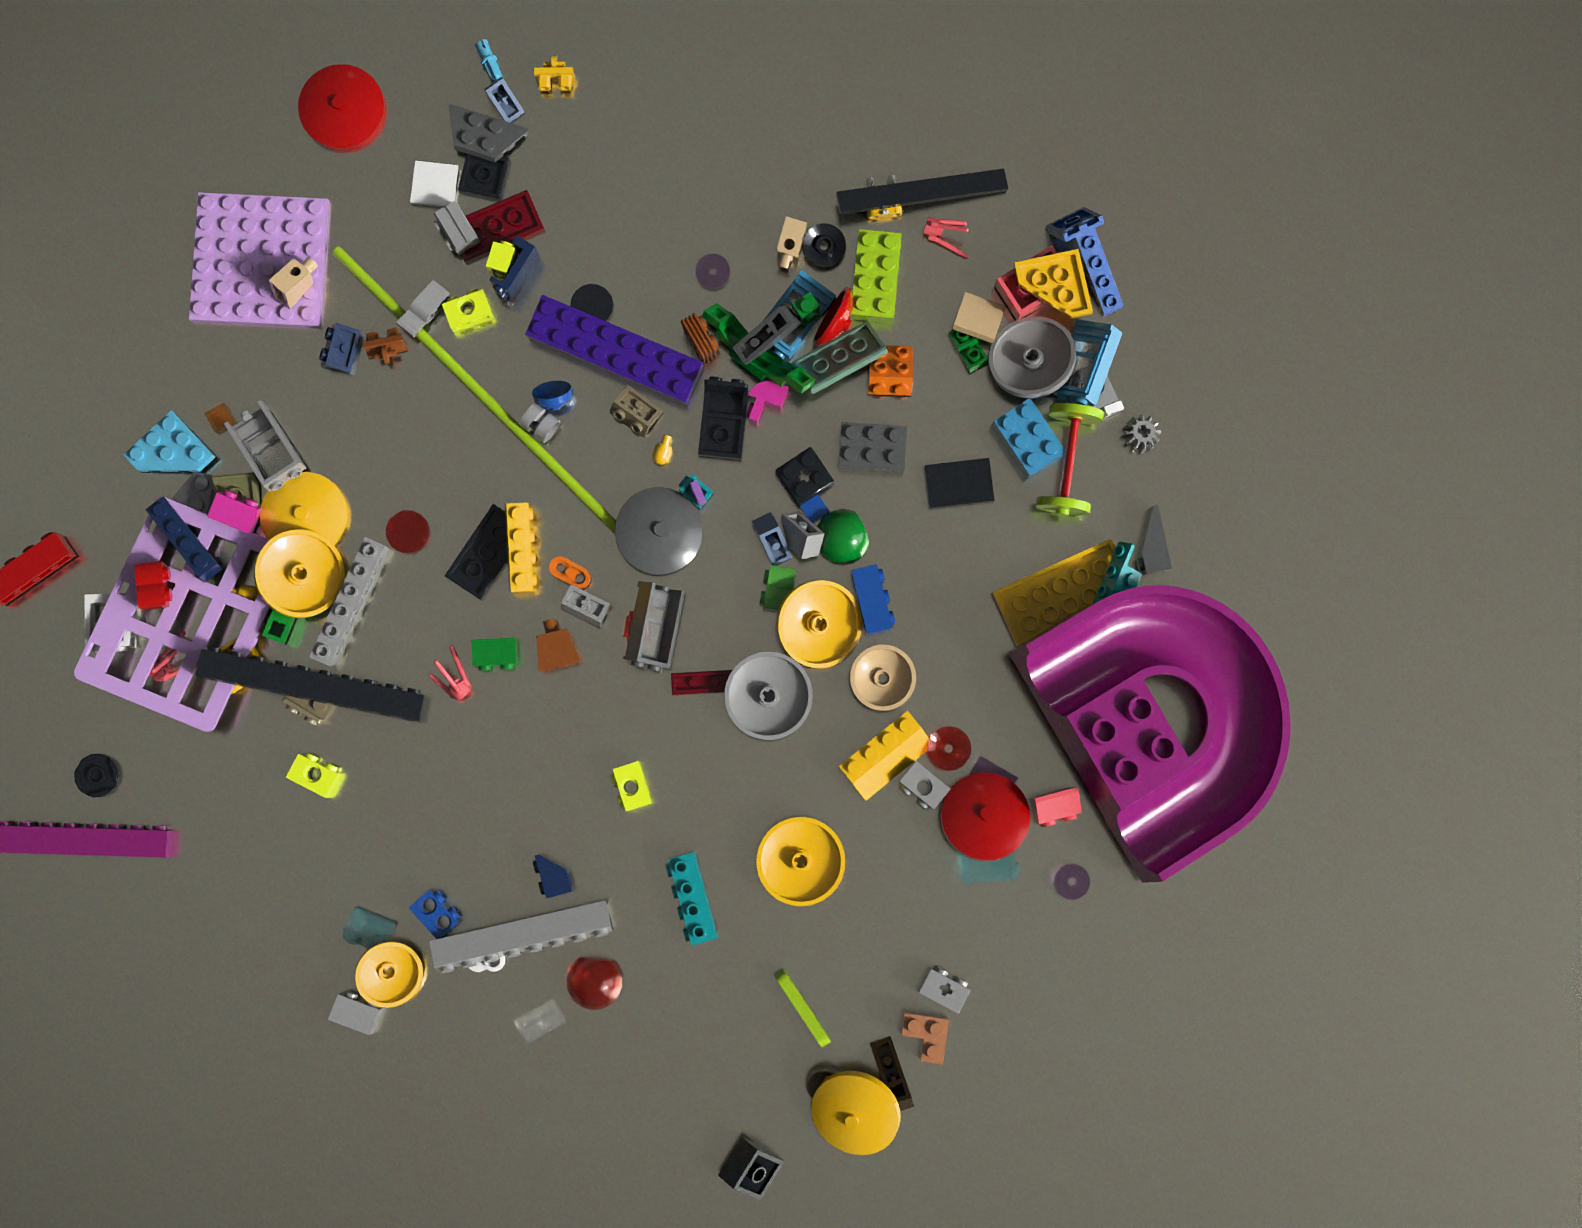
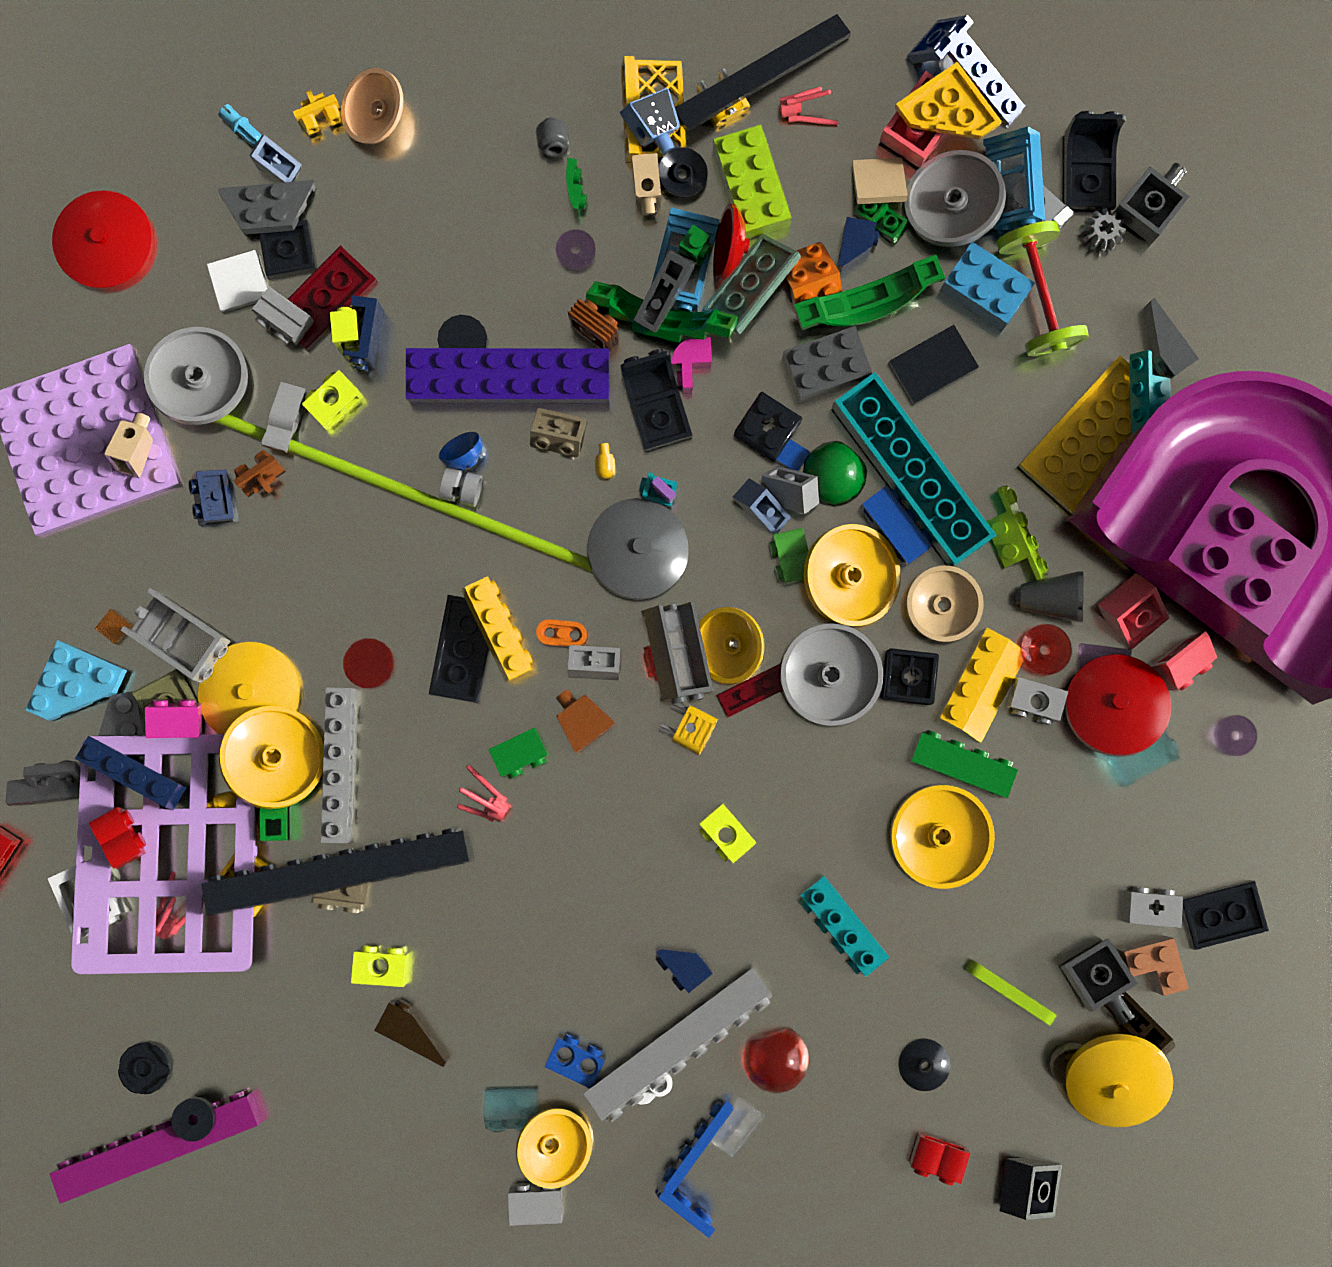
camera: 20 degrees left, 0 degrees up
none -> flat silver bracket [5,760,96,806]
none -> light grey dish [144,327,248,425]
none -> black piece [171,1097,216,1142]
none -> light nougat dish [341,68,403,144]
none -> dark brown slope [374,999,449,1067]
none -> dark grey head [536,117,570,157]
none -> green slope [566,158,587,217]
none -> torso [620,88,680,154]
none -> yellow fence [621,56,686,162]
none -> blue bracket [655,1099,733,1238]
none -> yellow piece [659,703,718,755]
none -> yellow dish [699,607,764,684]
none -> green piece [793,255,945,330]
none -> teal brick [832,372,997,567]
none -> dark blue slope [837,217,879,273]
none -> black brick [881,648,939,705]
none -> black dish [898,1038,950,1091]
none -> green brick [908,730,1018,798]
none -> red brick [909,1133,971,1186]
none -> lime bracket [987,485,1049,581]
none -> dark grey cone [1015,571,1084,622]
none -> dark grey brick [1060,938,1138,1025]
none -> black bracket [1064,111,1125,210]
none -> coral slope [1098,573,1170,650]
none -> dark grey brick [1114,163,1190,244]
none -> black tile [1182,880,1269,950]

